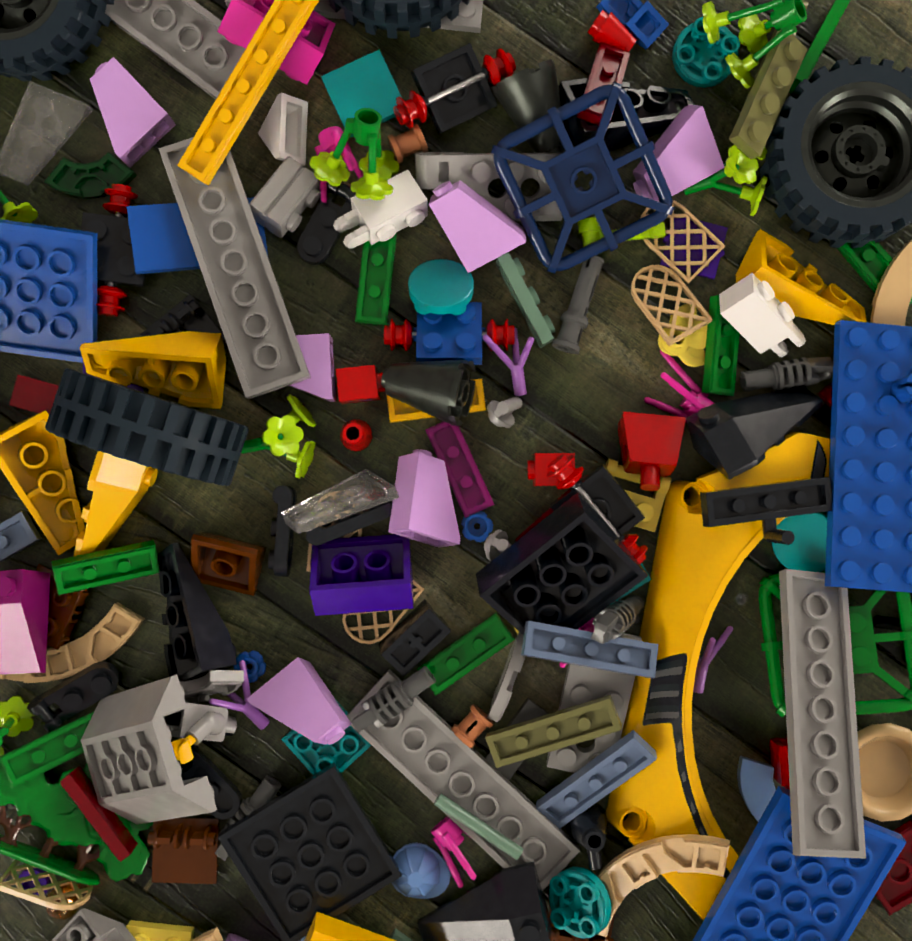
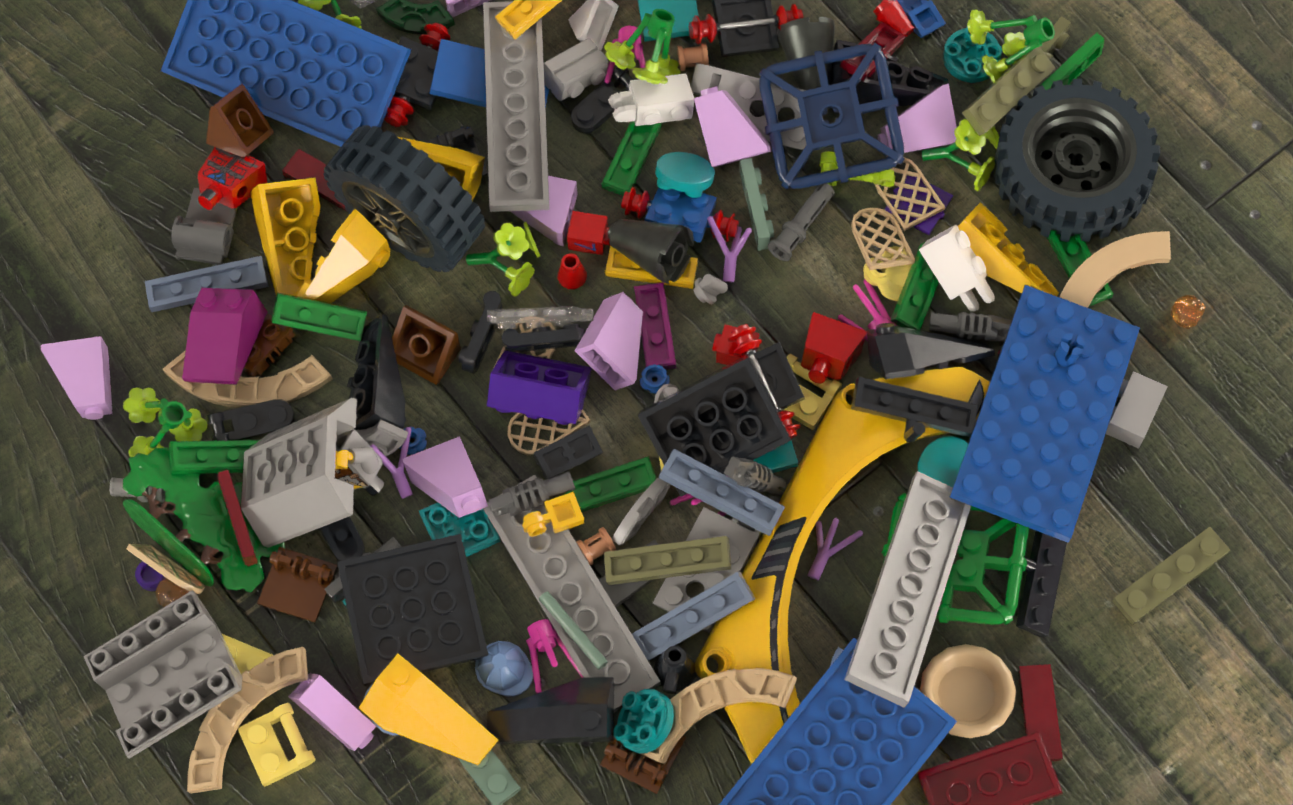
camera: 20 degrees right, 20 degrees down
none -> yellow plate [522,492,584,537]

